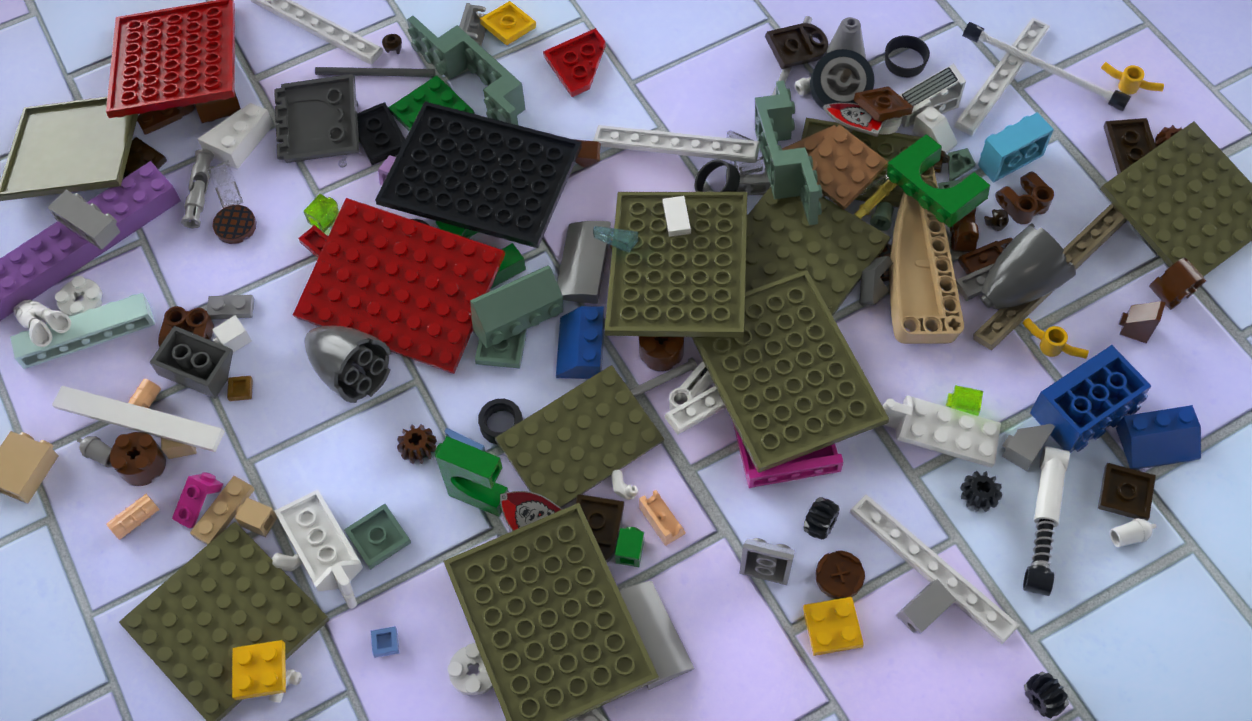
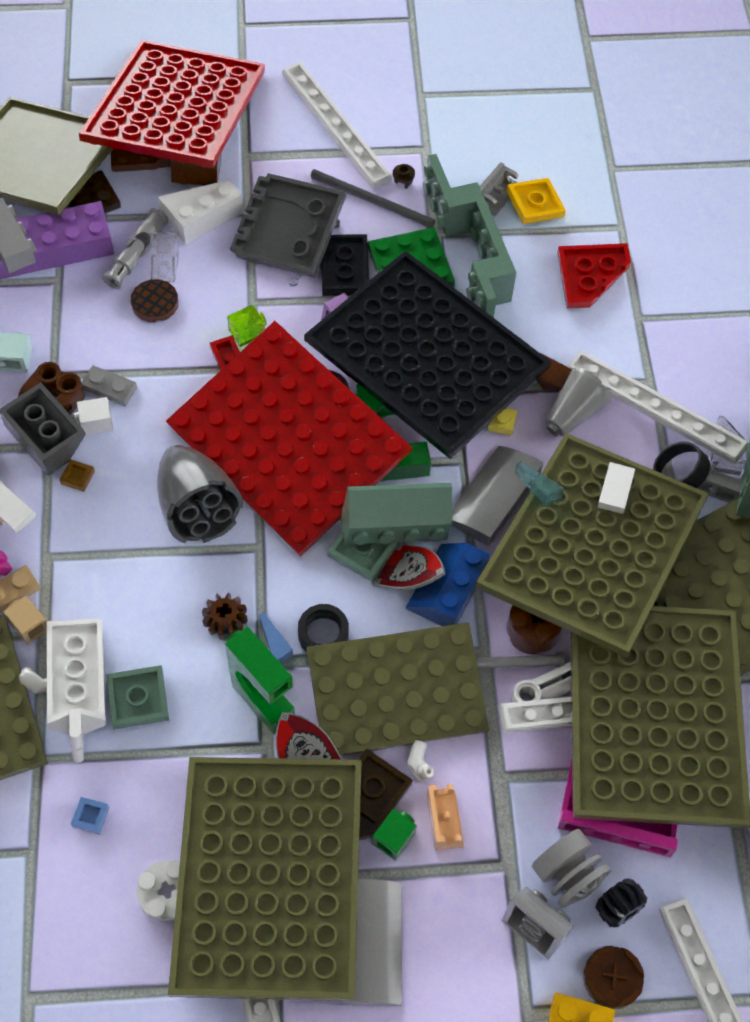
camera: 20 degrees right, 0 degrees up
none -> shield [372,544,445,590]
none -> light yellow plate [488,408,518,436]
none -> light grey wheel [531,829,612,908]
none -> light grey cone [545,368,612,437]

